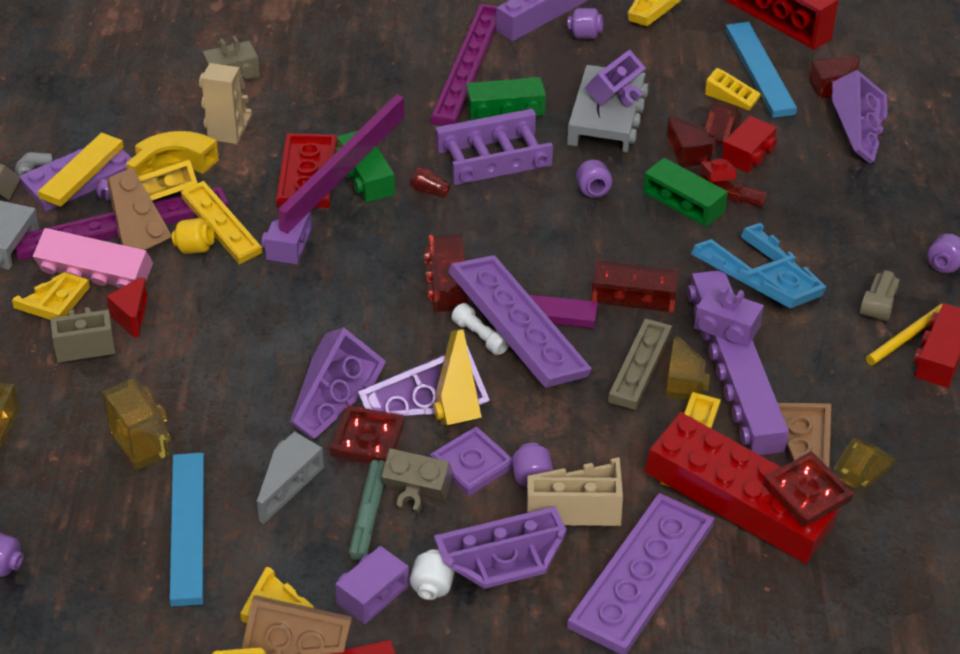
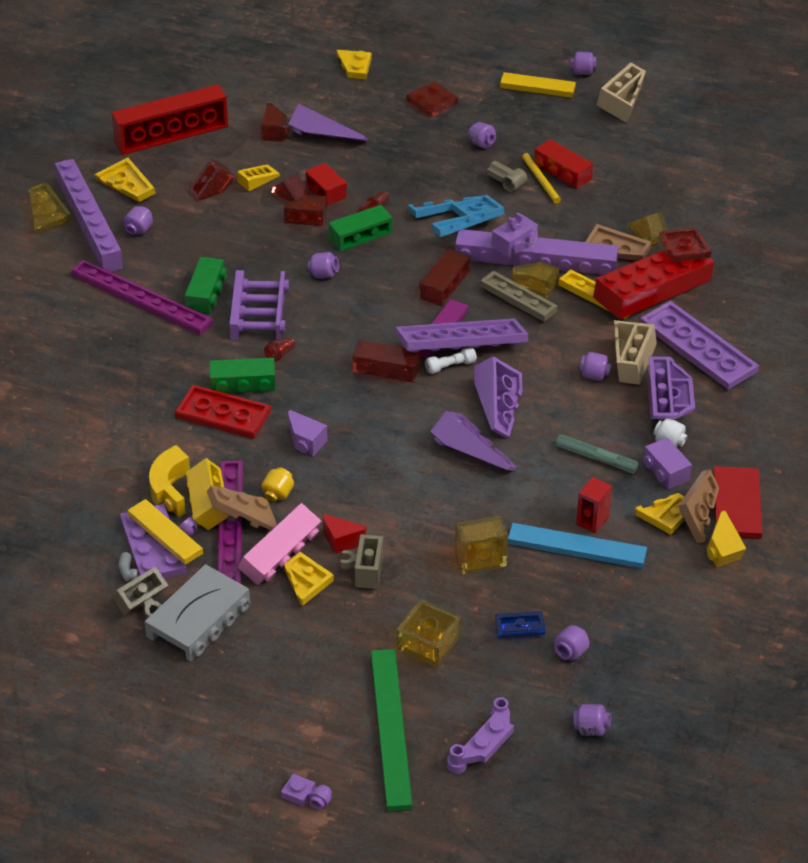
camera: 70 degrees left, 0 degrees up
yellow tile [181,181,262,265] -> none
tan wedge [199,63,253,144] -> none
dark tan brick [202,36,260,81] -> none
light grey slope [257,432,324,524] -> none
magenta tile [278,94,404,234] -> none
clear red plate [330,405,405,463] -> none
dark tan brick [381,448,453,514] -> none
medium lavender tile [430,426,513,497] -> none
yellow slope [433,330,482,425] -> none
light grey panel [567,65,649,153] -> none
medium lavender brick [585,49,646,107] -> none
red bracket [701,159,736,186] -> none
dark azure tile [725,22,797,118] -> none
none -> clear red slope [189,159,235,201]
none -> clear blue plate [495,611,545,638]
none -> red brick [576,477,612,534]

